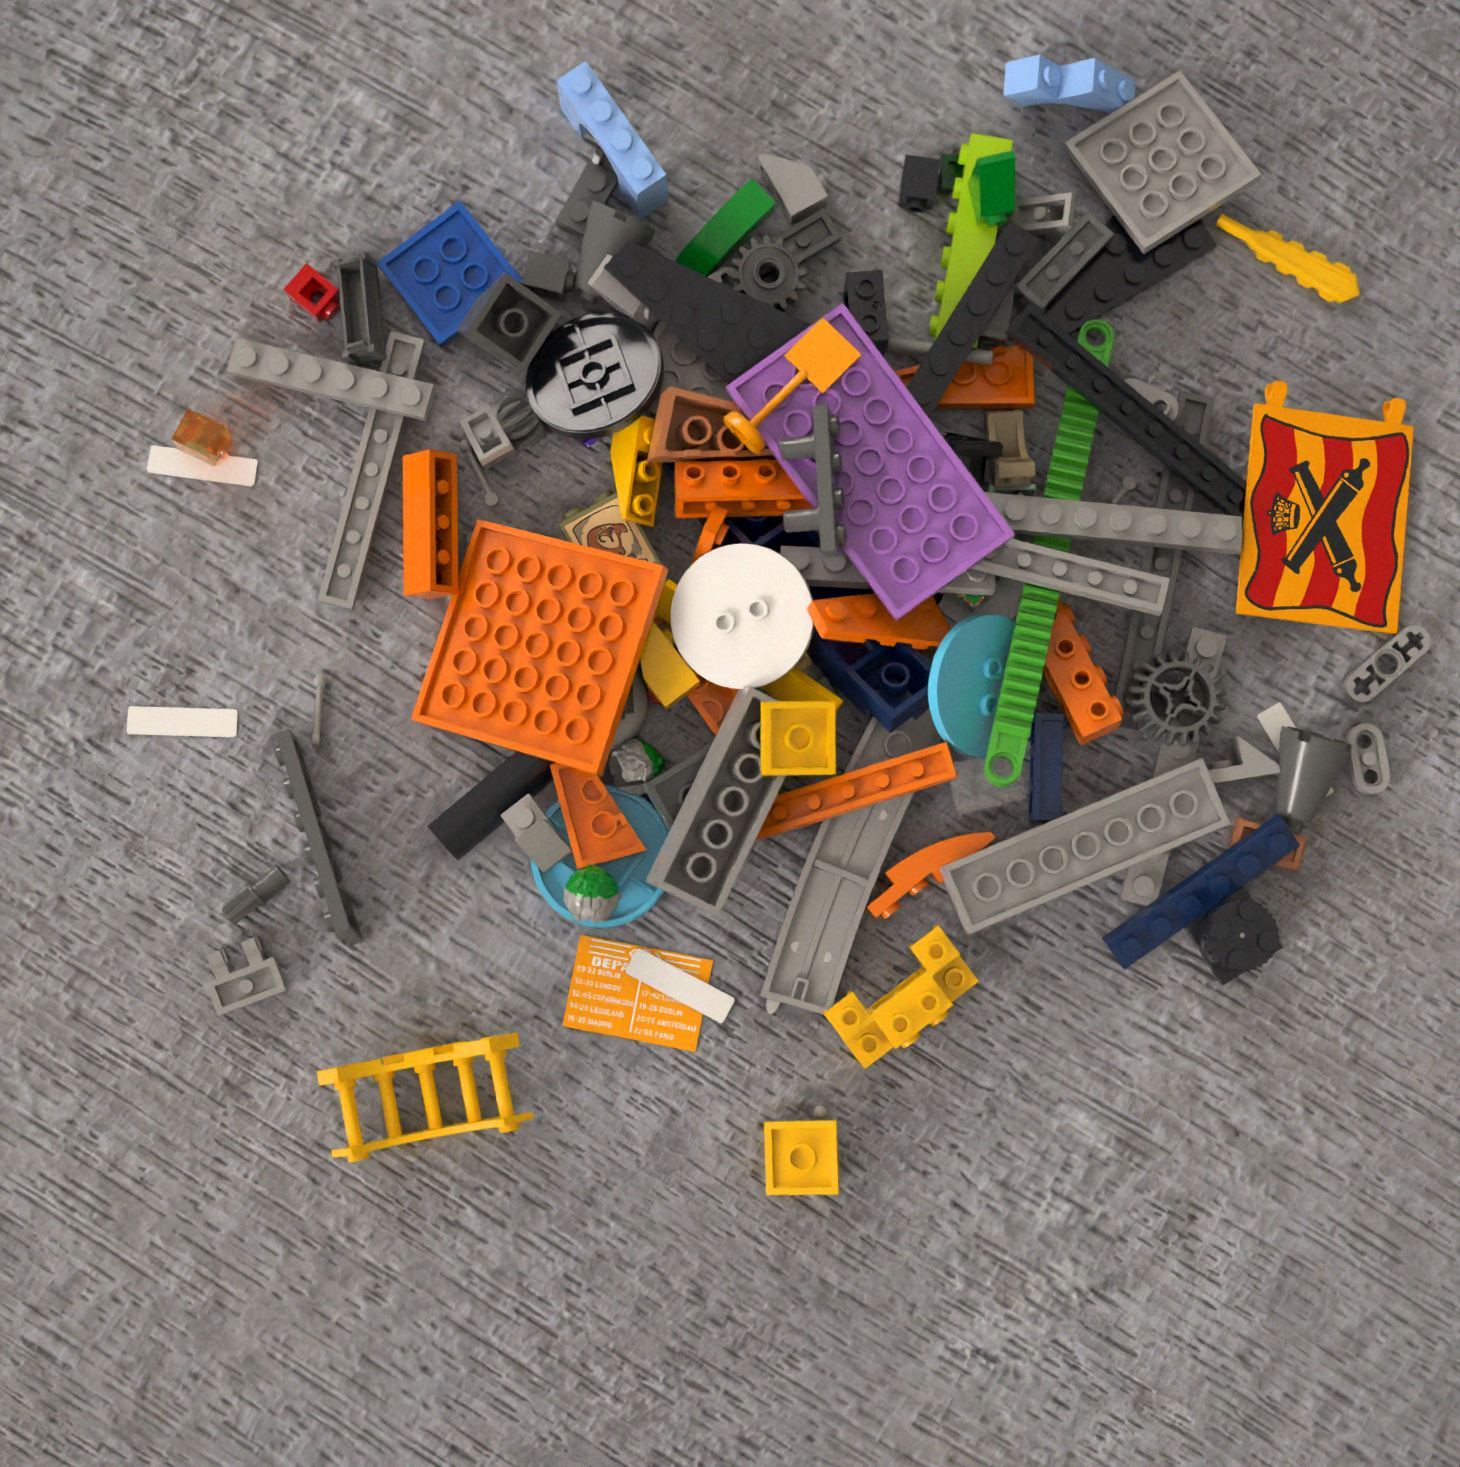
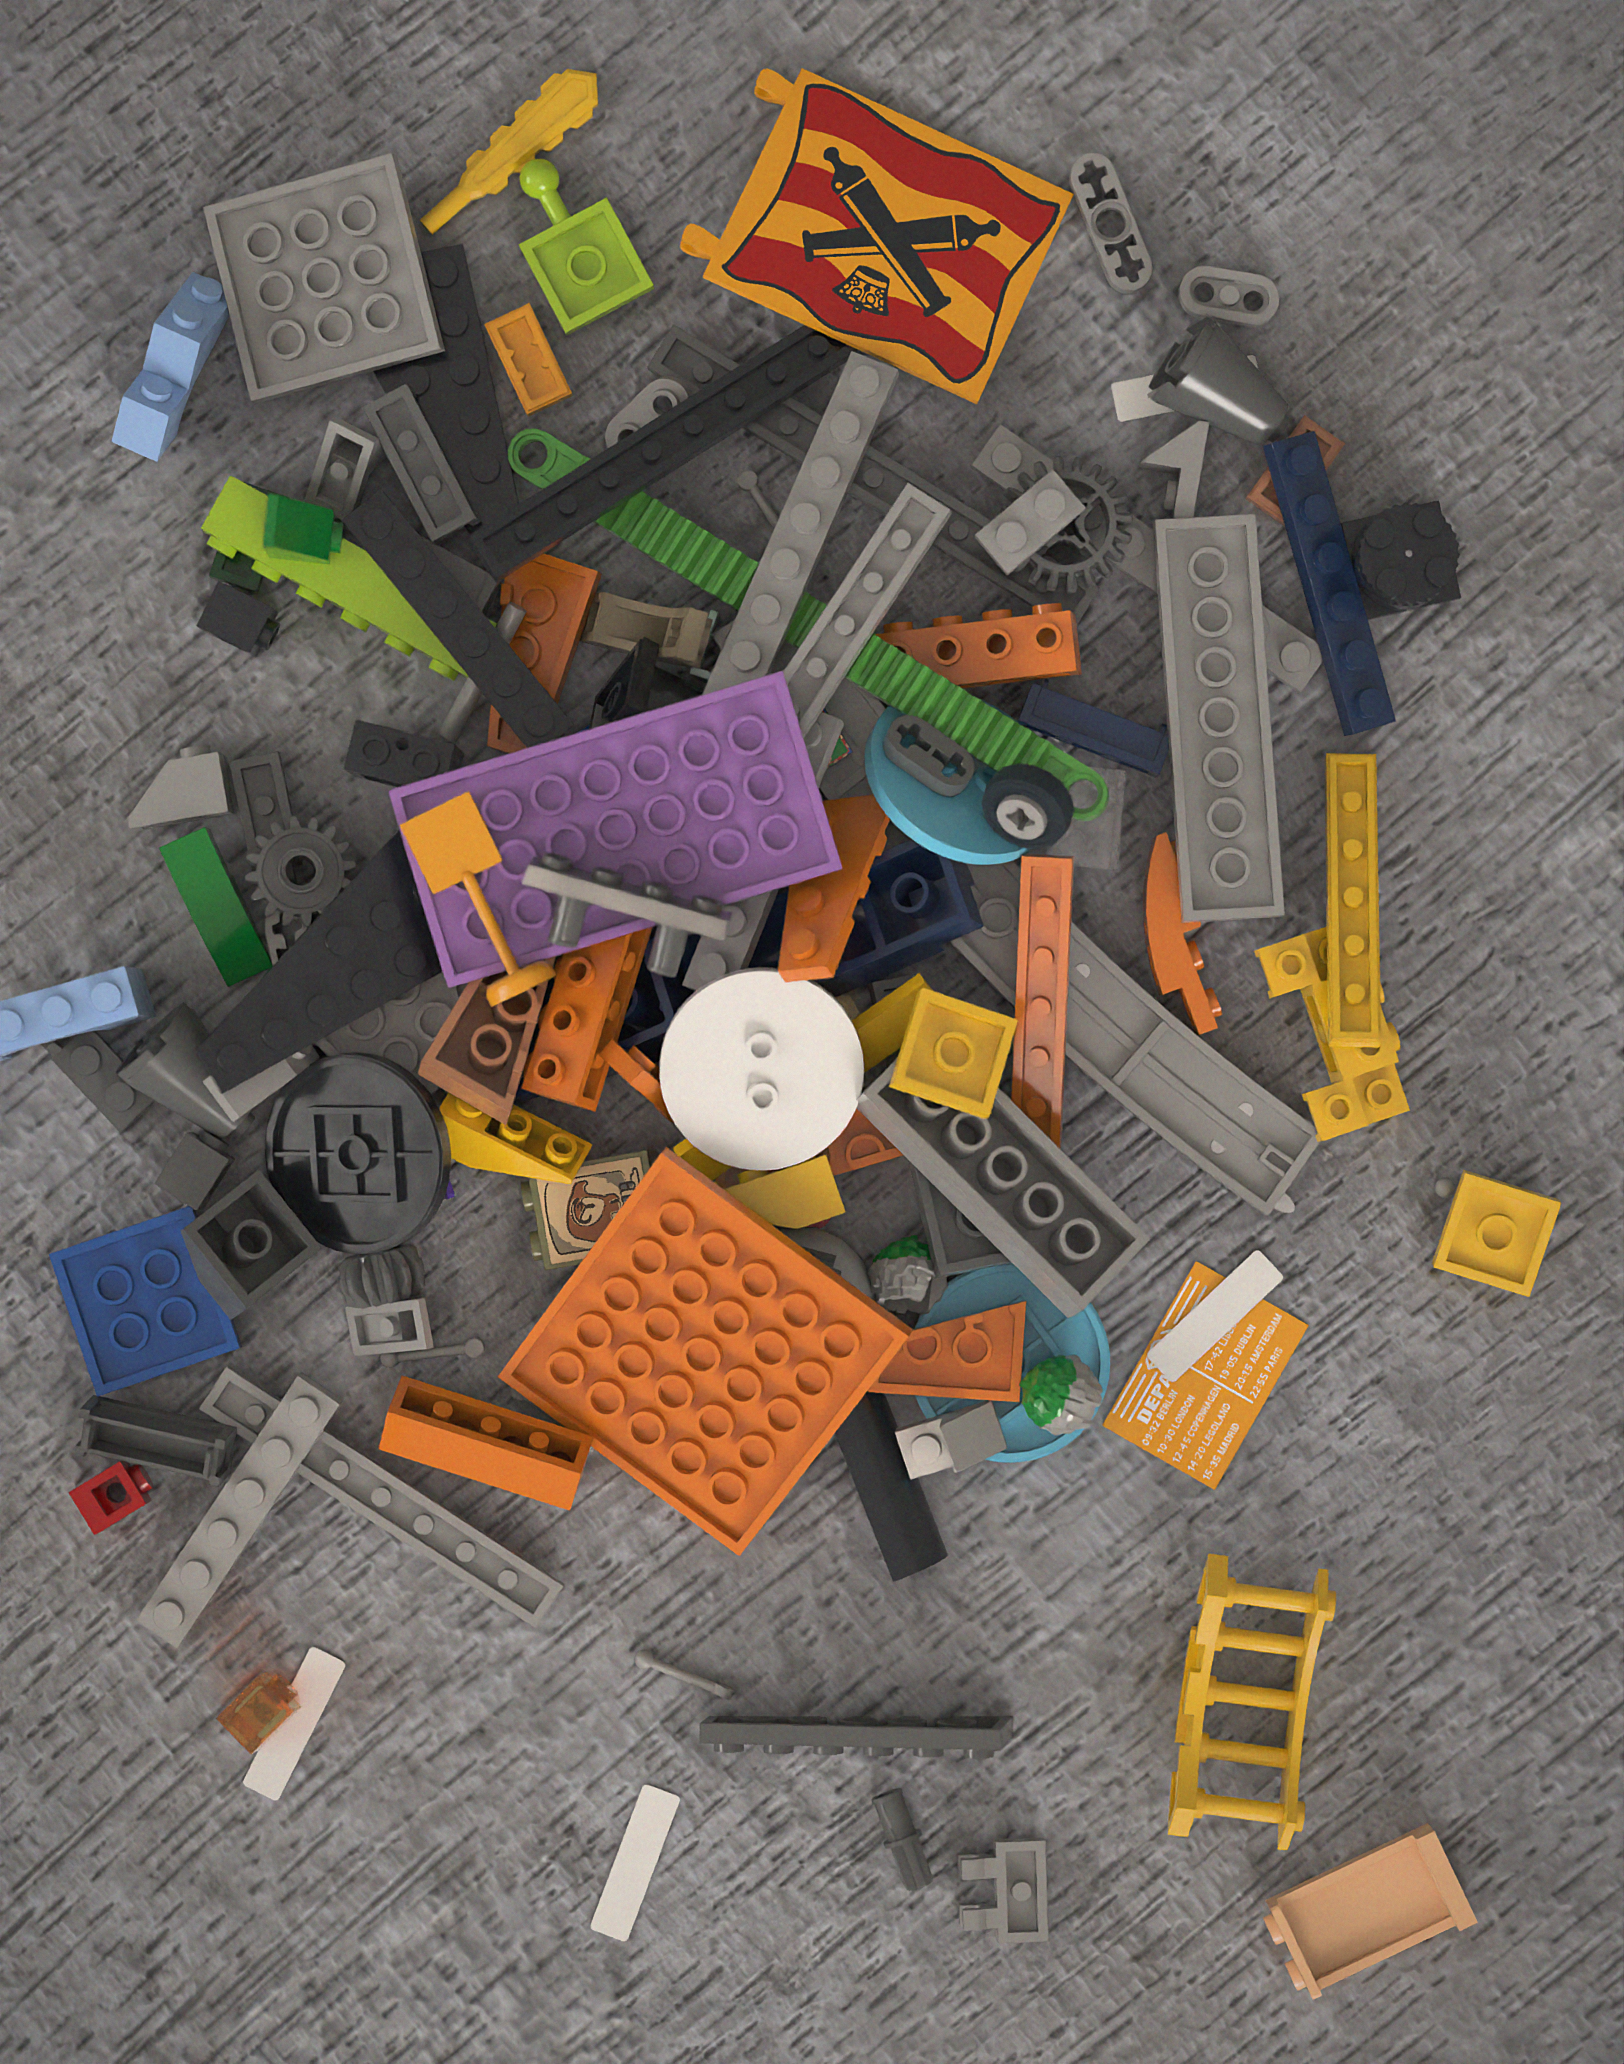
camera: 65 degrees left, 5 degrees up
none -> light orange plate [484,303,573,417]
none -> lime plate [518,159,655,336]
none -> dark grey beam [883,715,975,796]
none -> light grey plate [974,469,1086,575]
none -> black wheel [981,763,1074,849]
none -> light nougat panel [1263,1823,1478,2000]
none -> yellow tile [1324,753,1381,1048]

